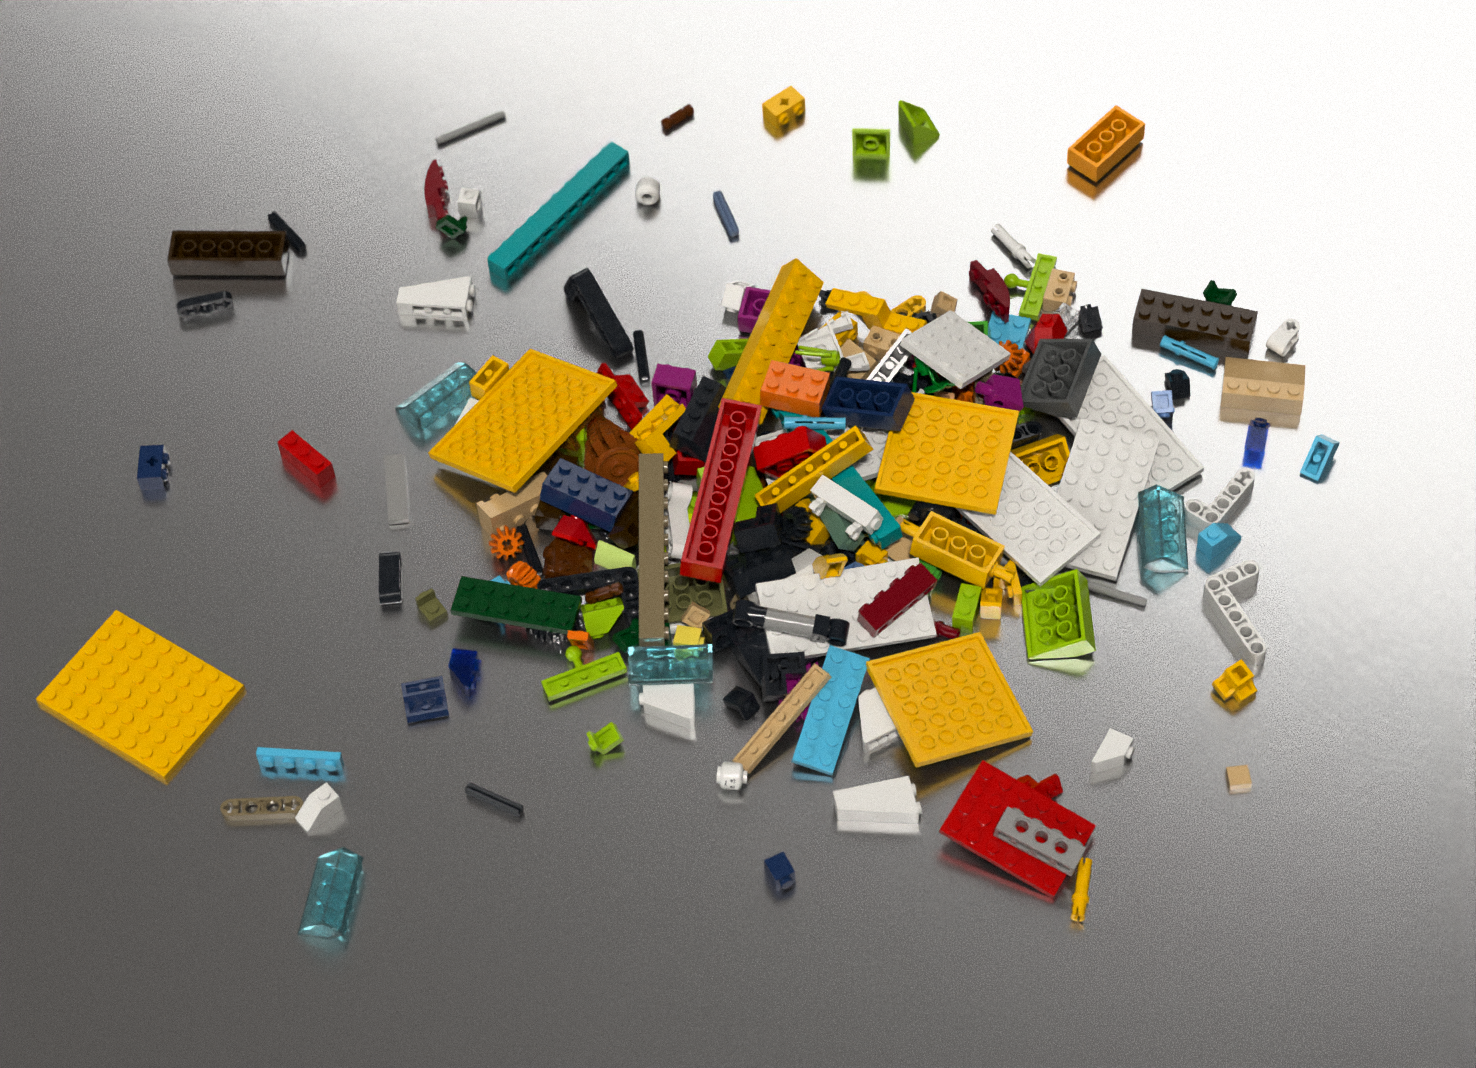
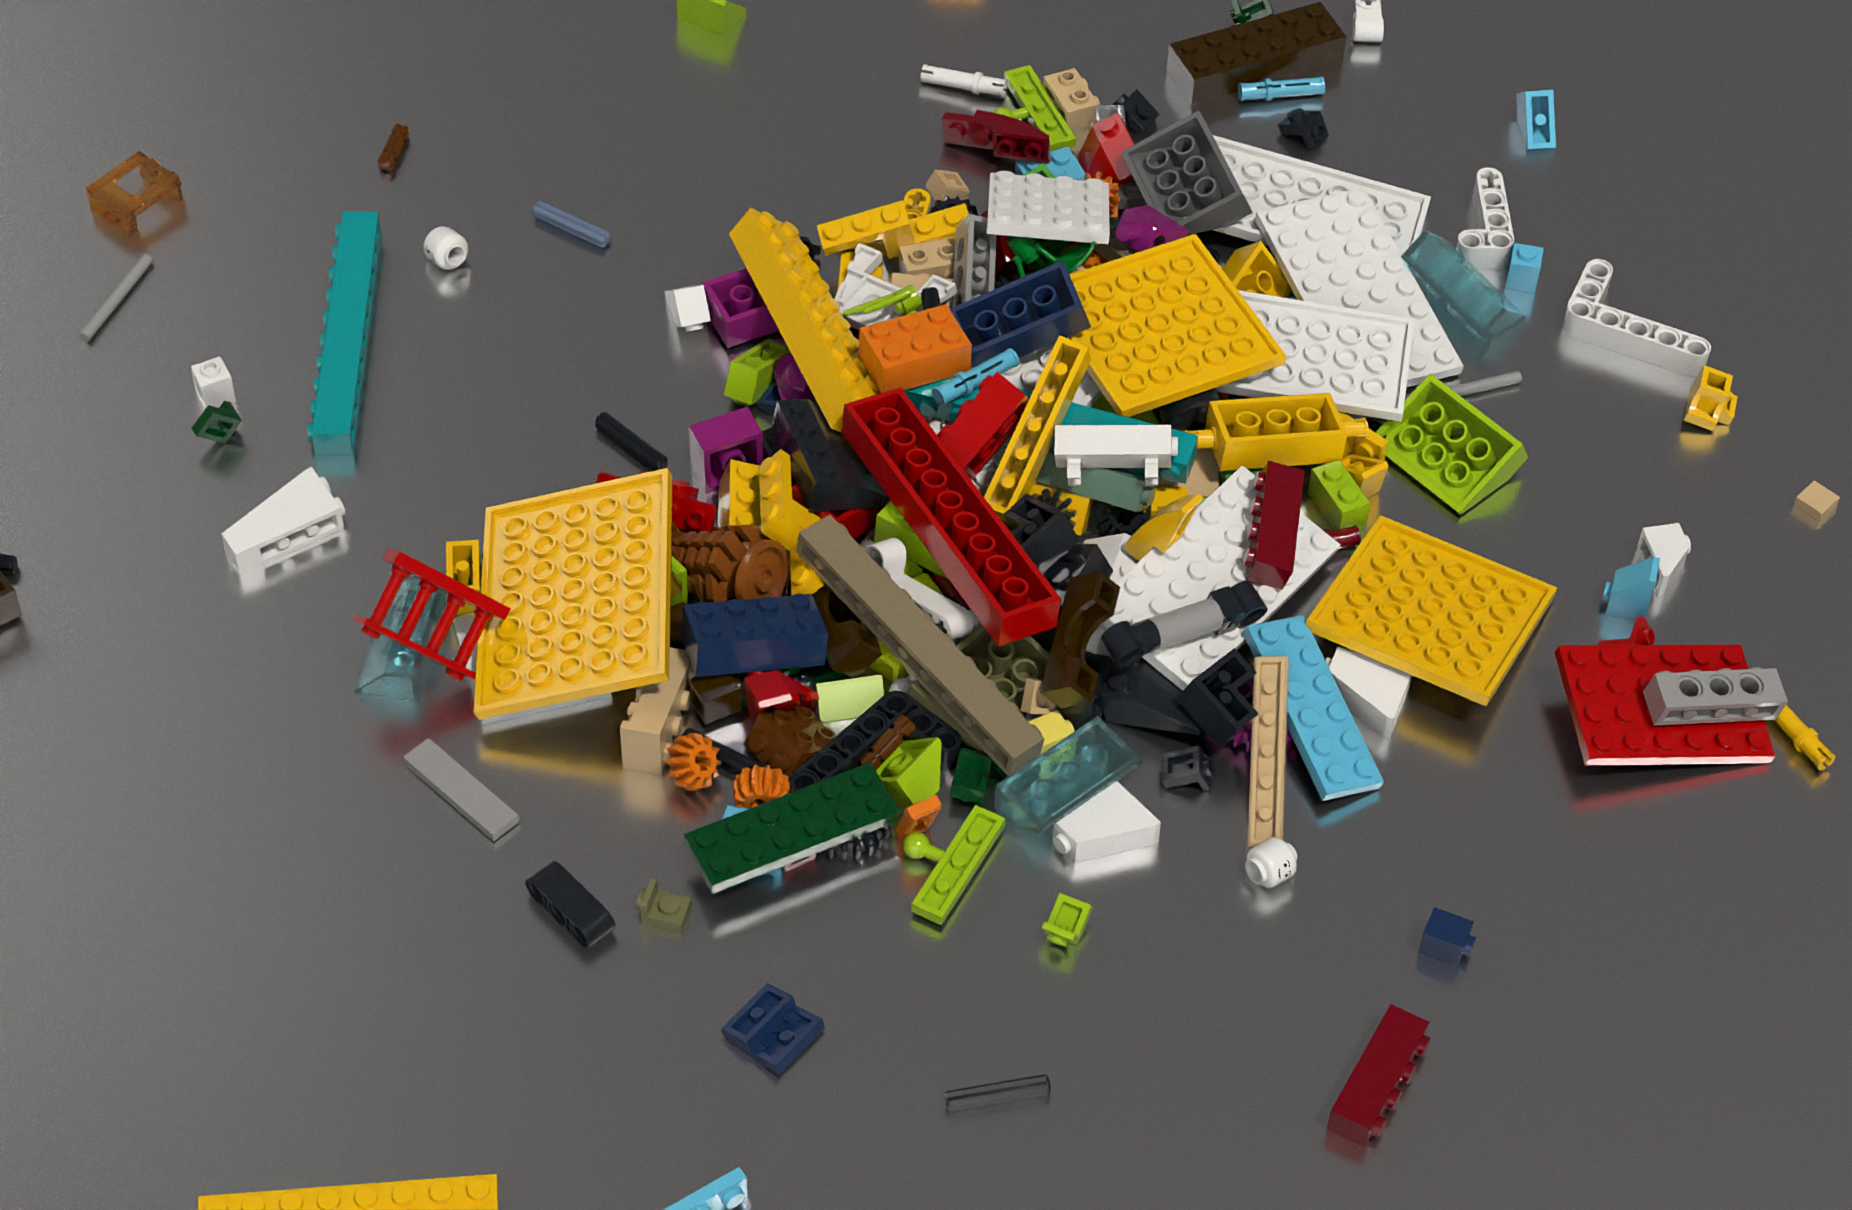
camera: 45 degrees left, 5 degrees down
dark blue brick [137,445,170,490] -> none
red brick [277,430,335,489] -> none
dark red slope [424,159,449,220] -> none
clear blue slope [448,648,482,697] -> none
black beam [563,268,634,359] -> none
yellow brick [762,85,806,129] -> none
white slope [833,776,922,824] -> none
lime slope [852,127,891,157] -> none
bracket [1151,390,1175,419] -> none
tan slope [1220,357,1305,415] -> none
clear blue slope [1244,418,1271,453] -> none
none -> clear orange window [85,151,183,237]
none -> red fence [352,548,511,682]
none -> dark brown arch [1040,571,1121,709]
none -> dark red brick [1327,1004,1431,1148]
none -> medium azure slope [1602,557,1660,621]

